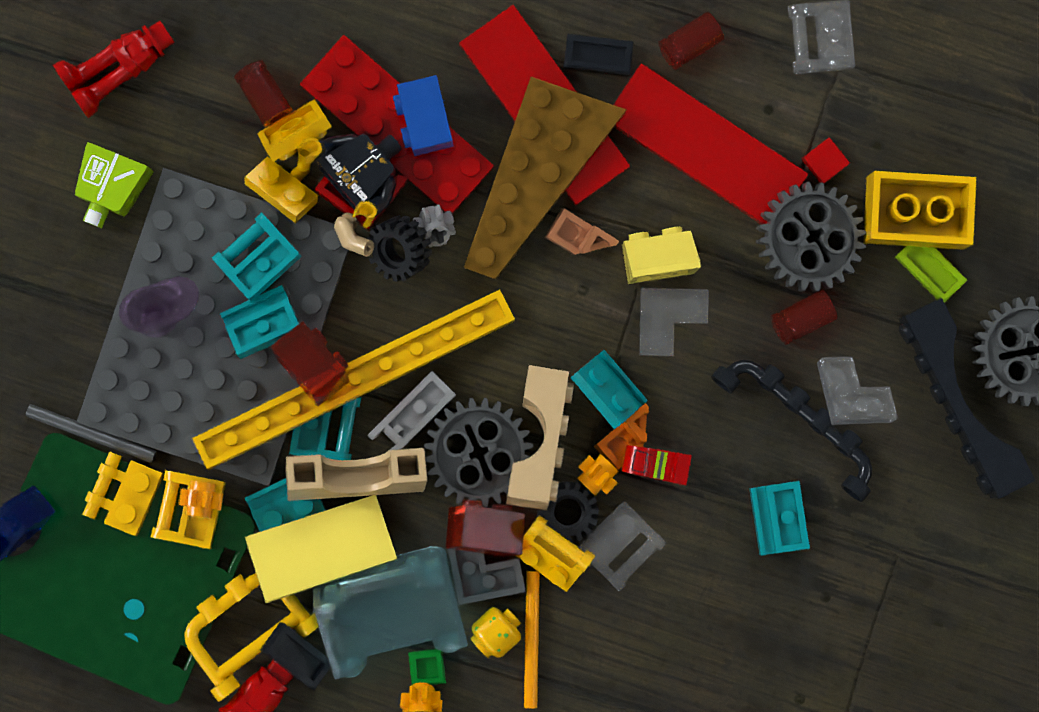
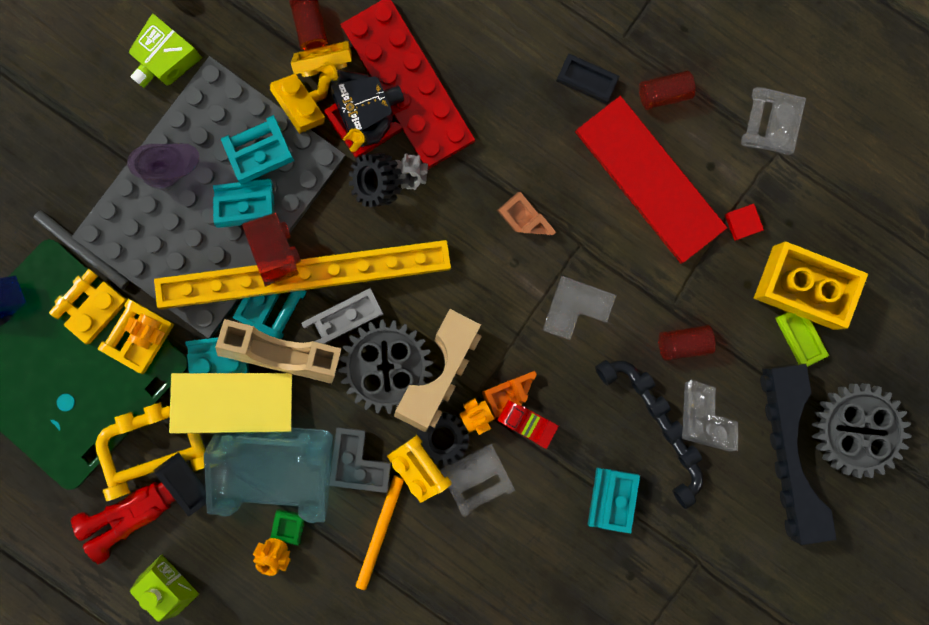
camera: 20 degrees right, 0 degrees up
tan arm [334,213,374,257] -> none
blue brick [393,75,454,156] -> none
clear red brick [446,500,525,557] -> none
red tile [459,5,630,206] -> none
pearl gold wing [464,77,627,279] -> none
yellow head [470,607,521,658] -> none
teal plate [570,350,648,429] -> none
light yellow slope [622,227,701,284] -> none
dark grey gear [756,182,866,292] -> none

